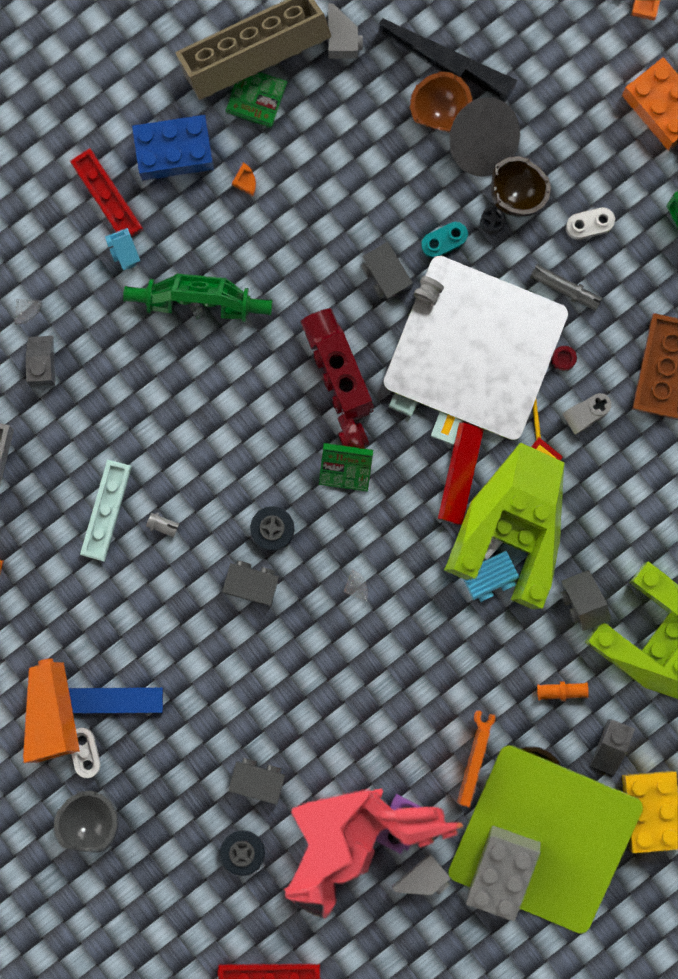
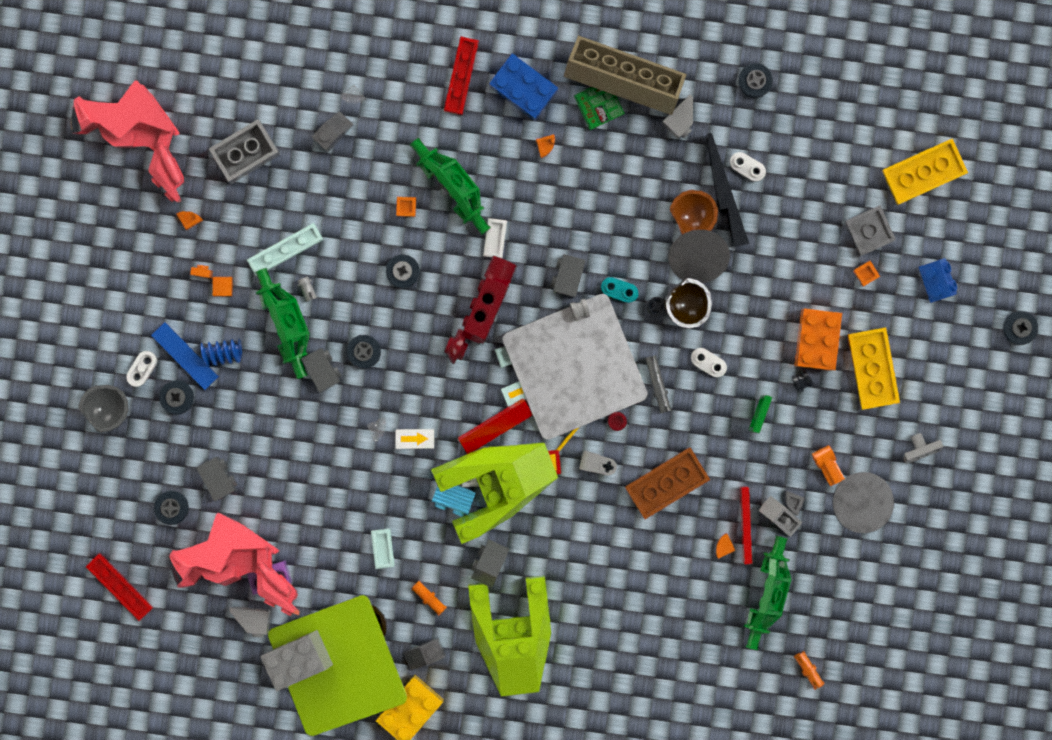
camera: 45 degrees right, 5 degrees up
orange slope [23,659,80,763] -> none
medium azure brick [105,228,140,270] -> none
green tile [319,443,374,492] -> none
orange tile [457,711,495,807] -> none
none -> black wheel [159,380,194,415]
none -> orange plate [190,264,213,279]
none -> blue piece [201,338,242,367]
none -> orange tile [213,277,233,296]
none -> green plate [255,268,310,379]
none -> light aqua tile [371,528,395,569]
none -> black wheel [386,254,420,289]
none -> orange plate [396,197,416,217]
none -> white tile [396,429,434,449]
none -> white tile [483,218,507,258]
none -> white plate [729,152,766,182]

